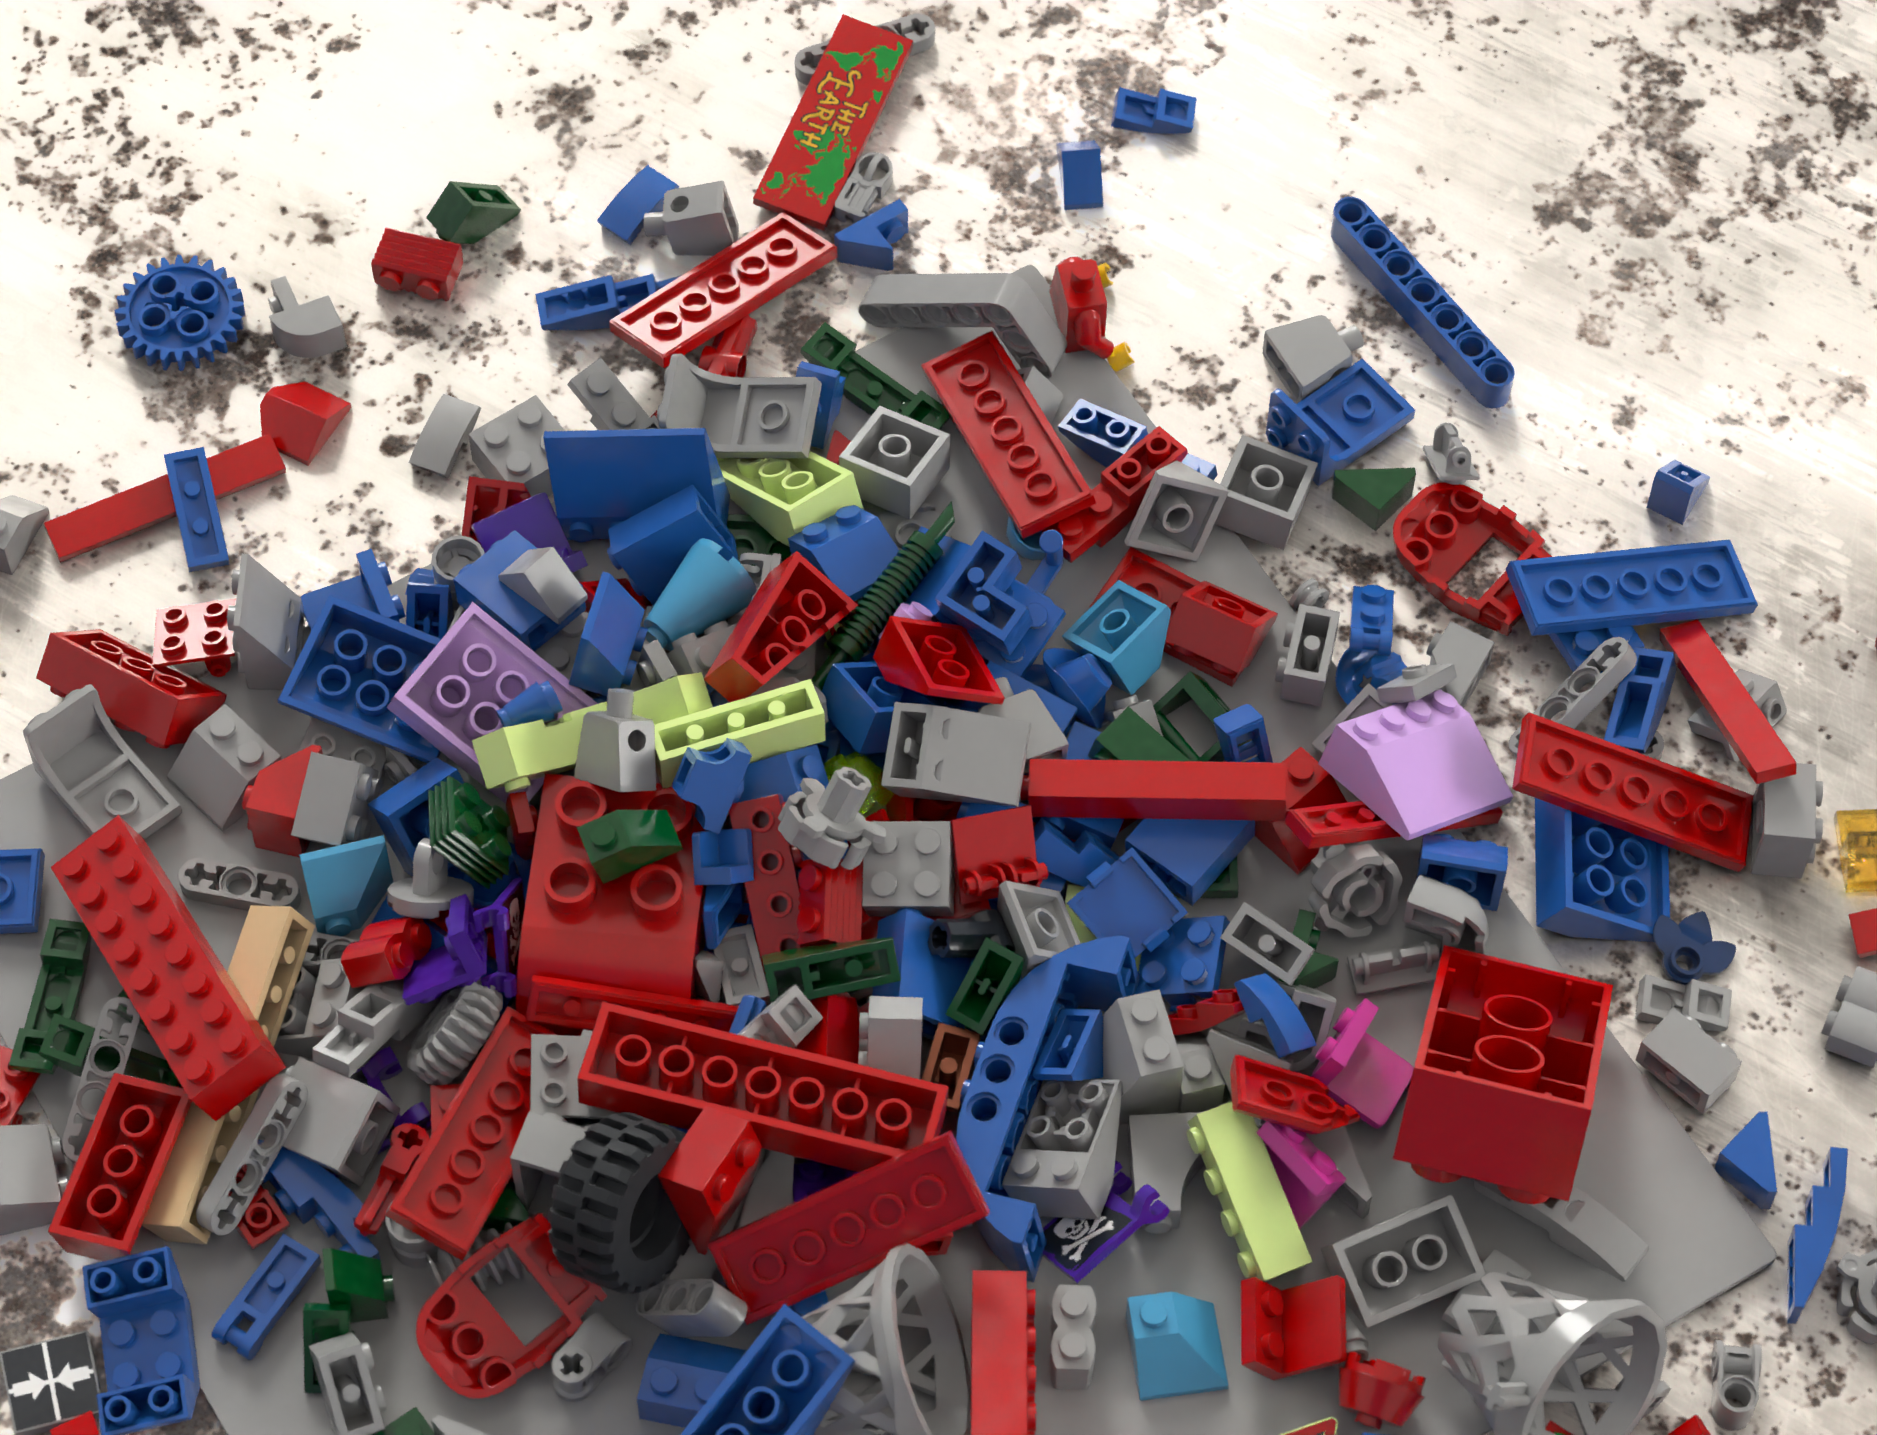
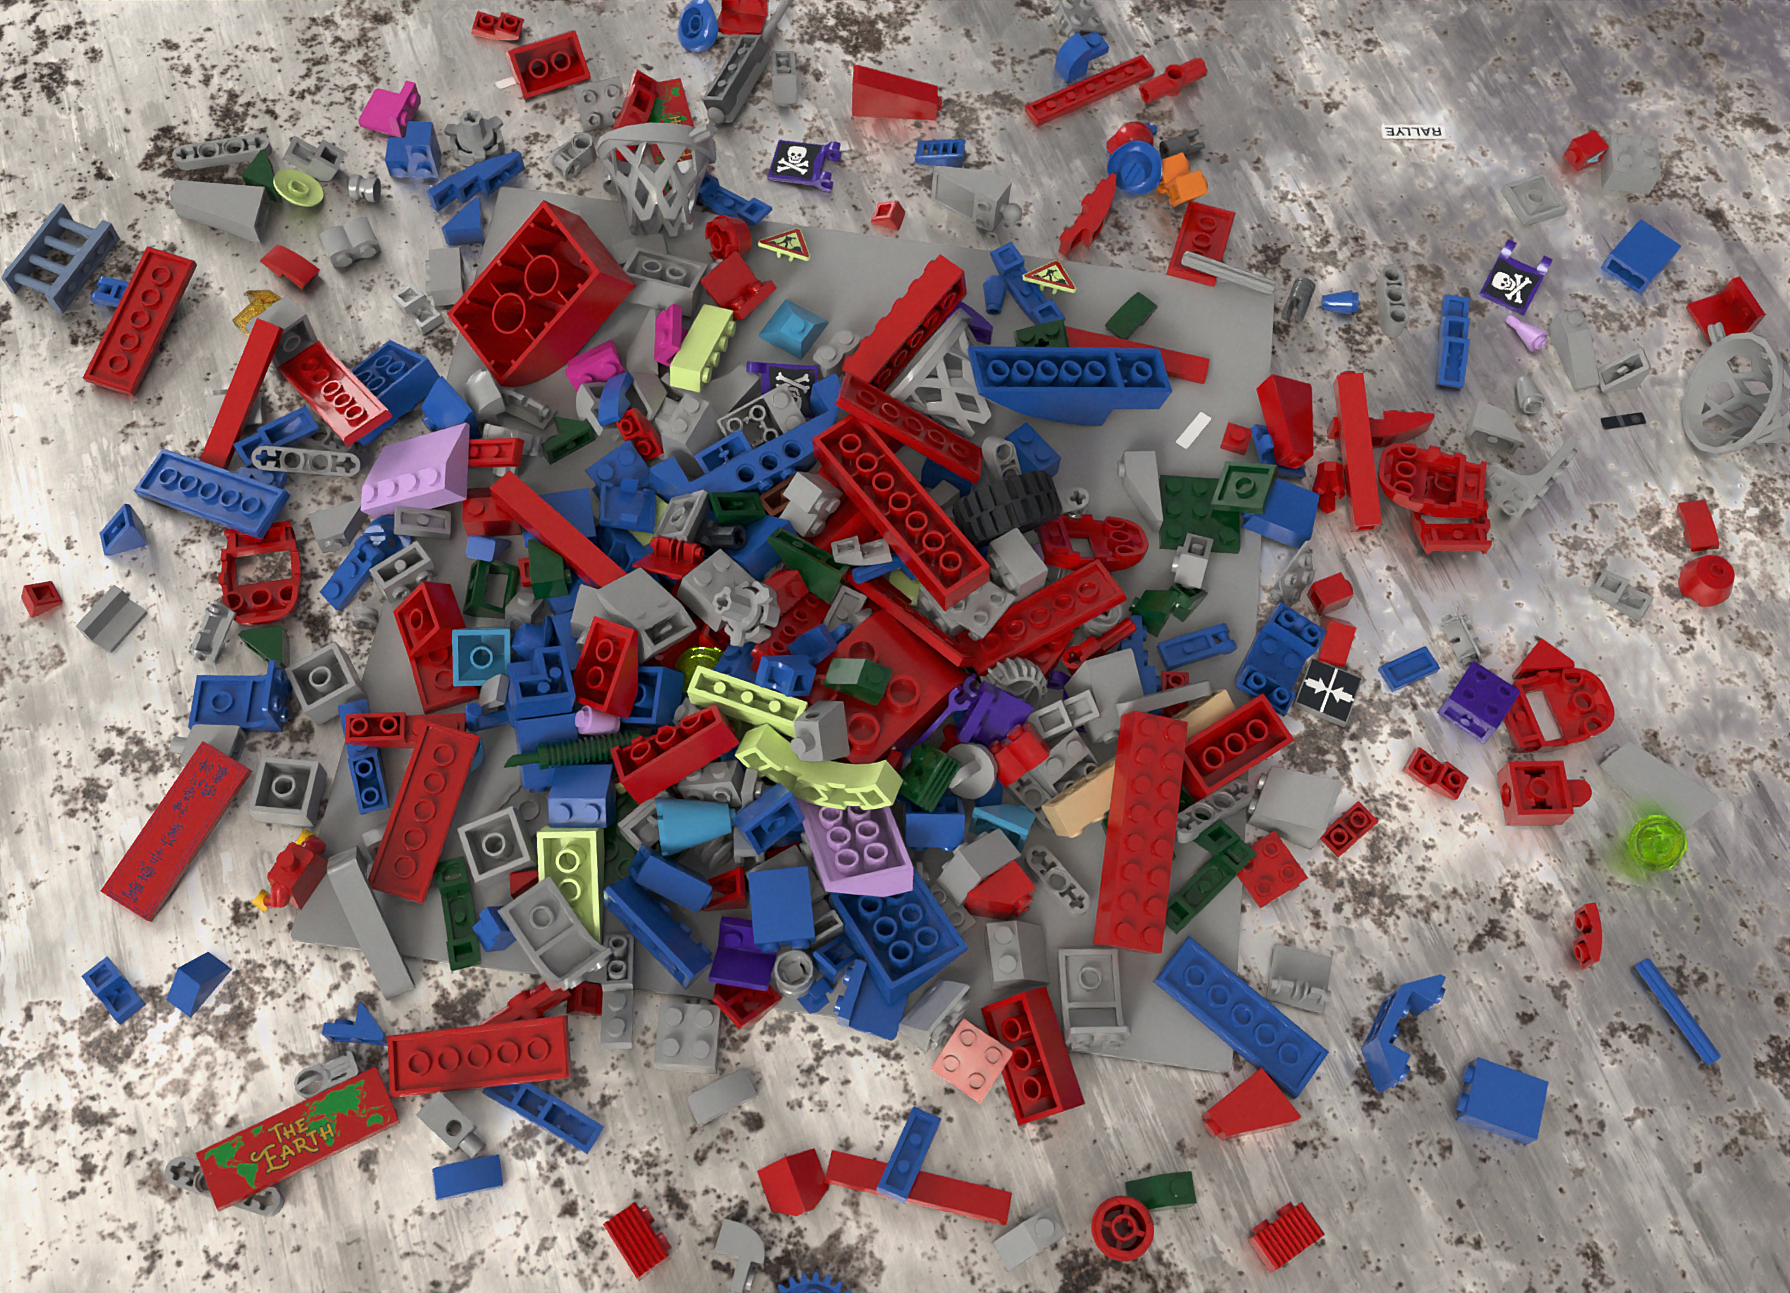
camera: 145 degrees left, 5 degrees up
dark green slope [426,181,521,244] -> none
blue cone [496,680,563,727] -> none
light grey slope [498,547,588,625] -> none
red slope [658,1106,762,1255] -> none
light grey slope [1124,460,1229,561] -> none
light grey slope [1220,902,1315,986] -> none
red tile [1230,1055,1361,1135] -> none
blue beam [1330,197,1515,408] -> none
light grey plate [1377,664,1457,704] -> none
dark blue plate [1653,911,1736,985] -> none
none -> red slope [21,581,63,618]
none -> light grey panel [76,585,147,653]
none -> red tile [100,741,253,922]
none -> light grey brick [248,756,327,827]
none -> light grey slope [478,674,510,715]

